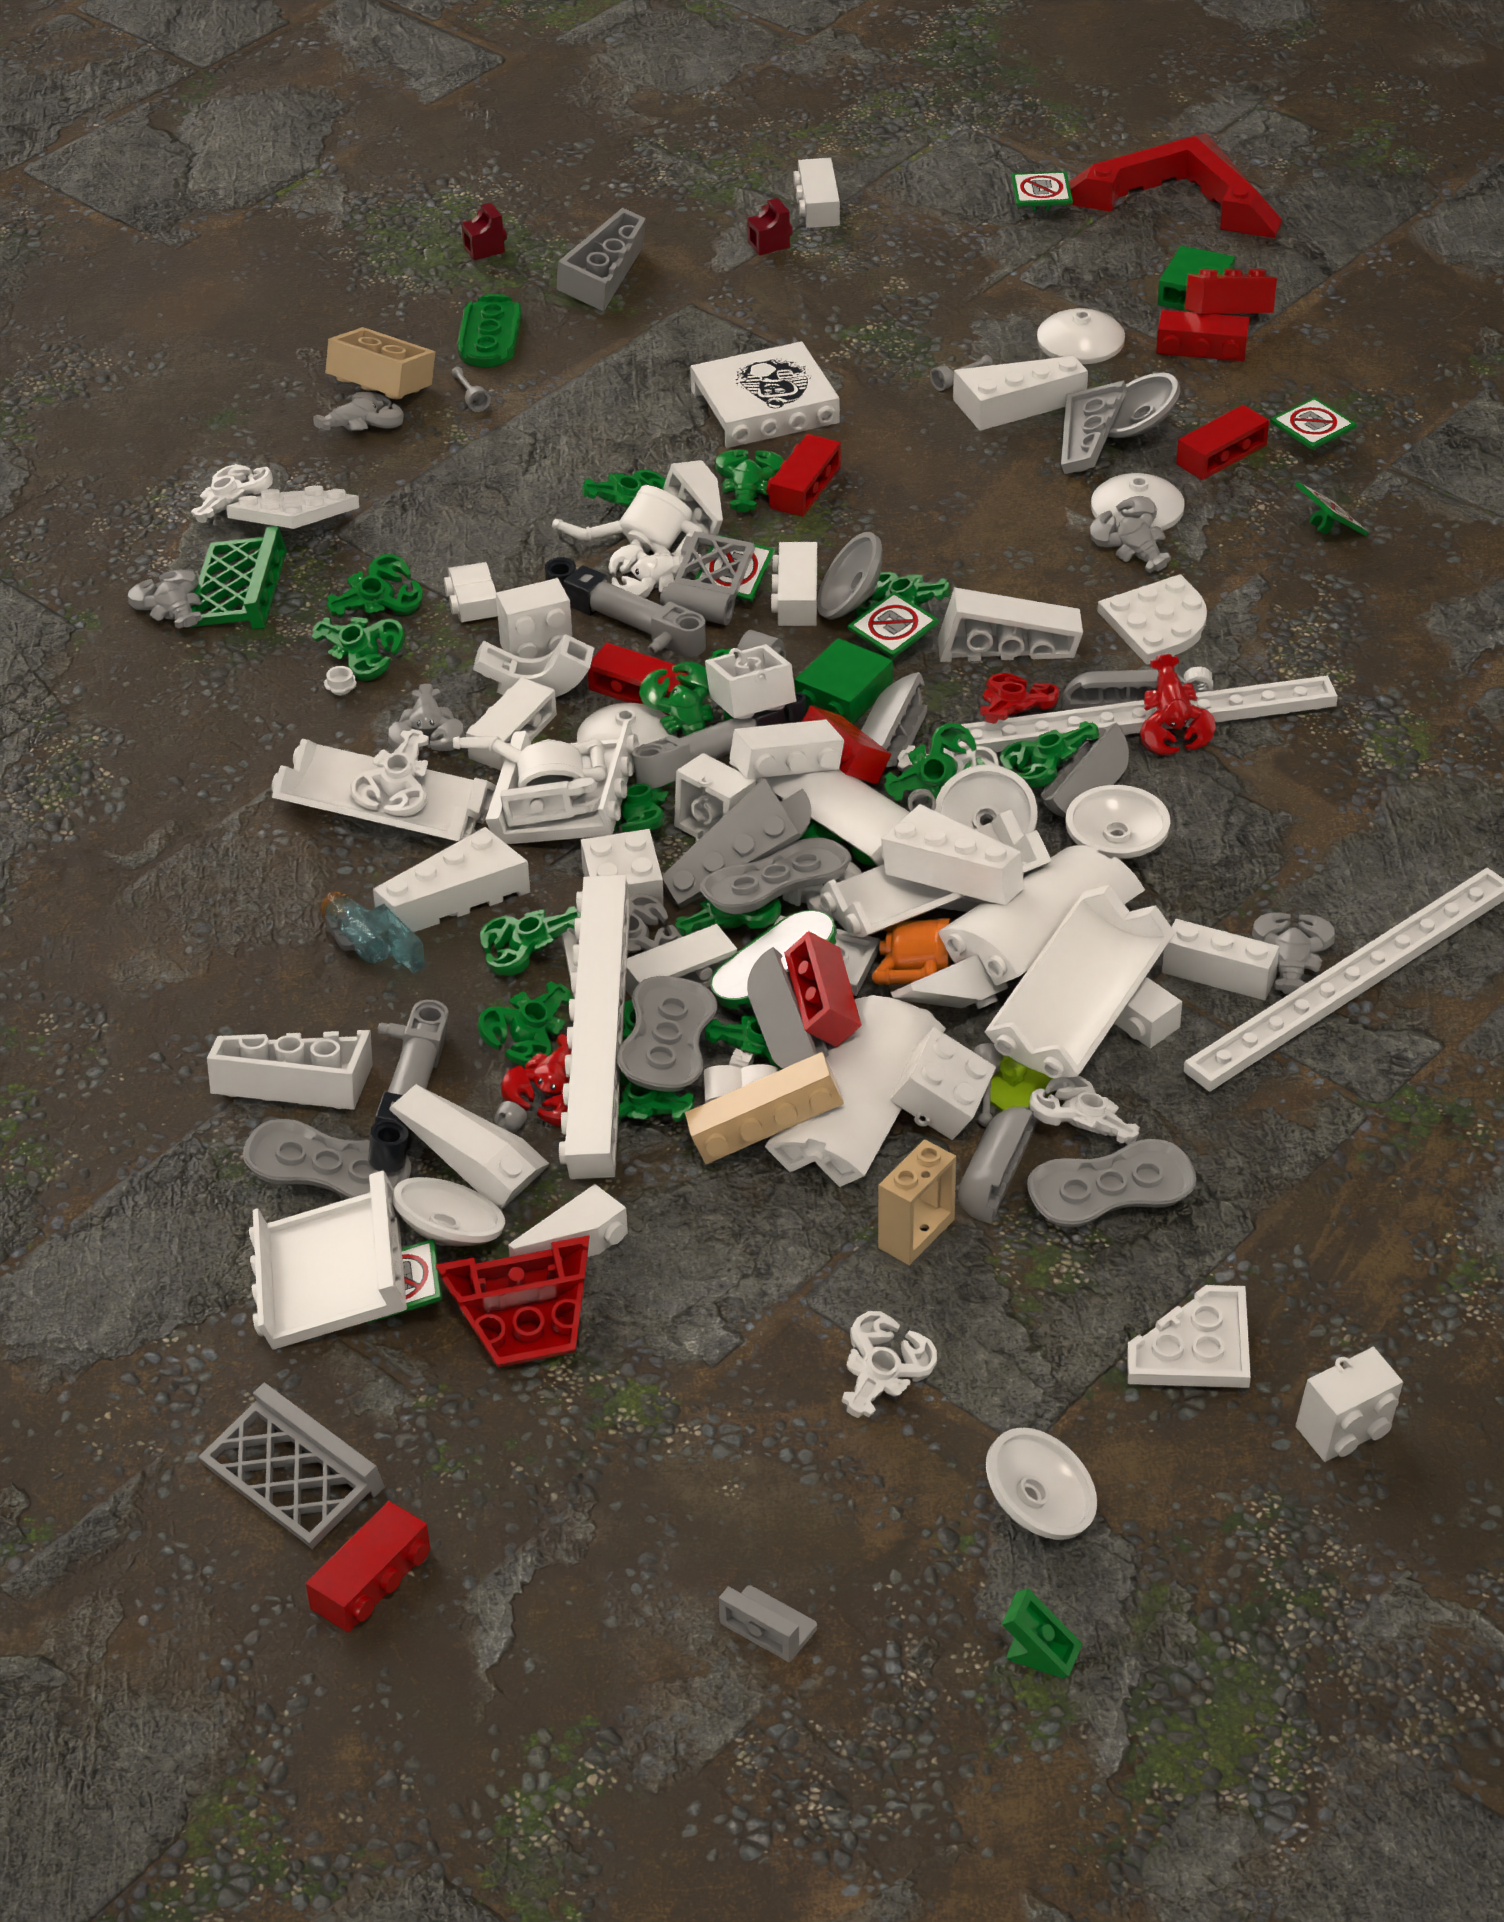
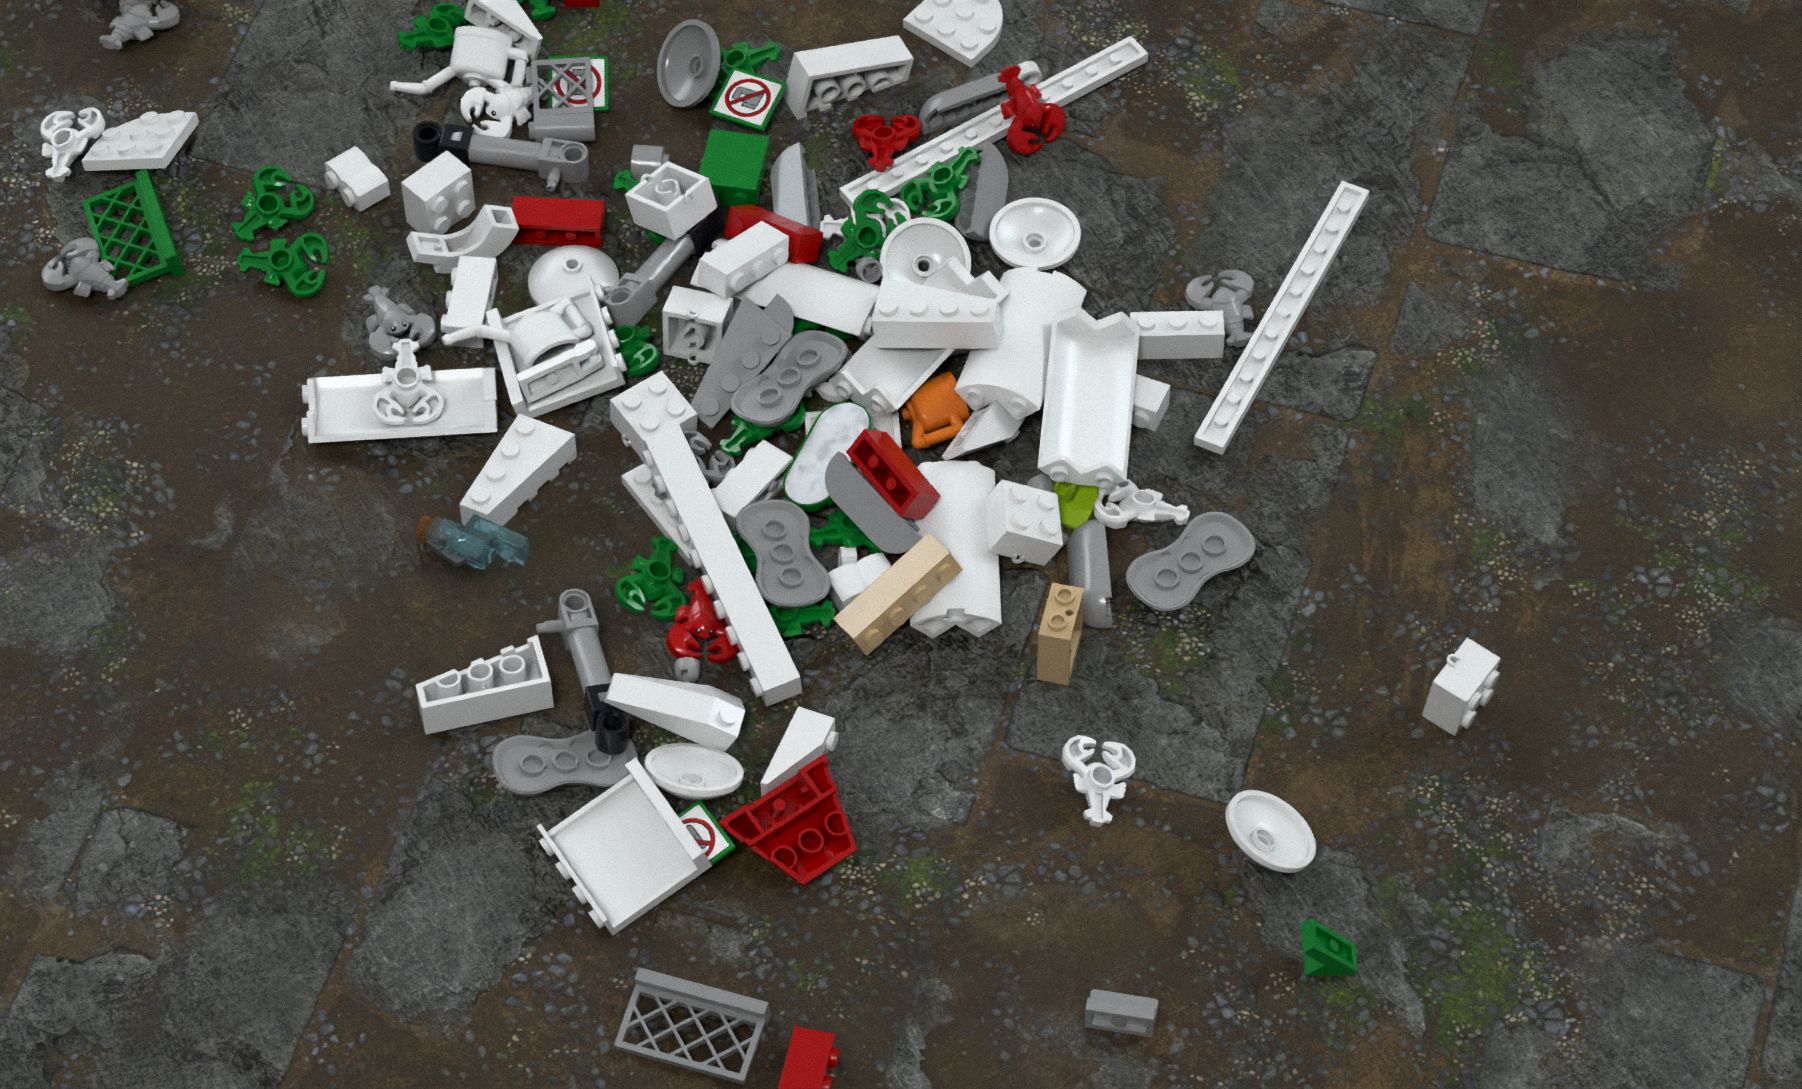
camera: 25 degrees left, 10 degrees up
white plate [324,666,357,696] -> none
green animal [480,906,581,976] -> none
green animal [639,662,714,736] -> none
white brick [771,542,817,626] -> none
white plate [1127,1285,1251,1388] -> none

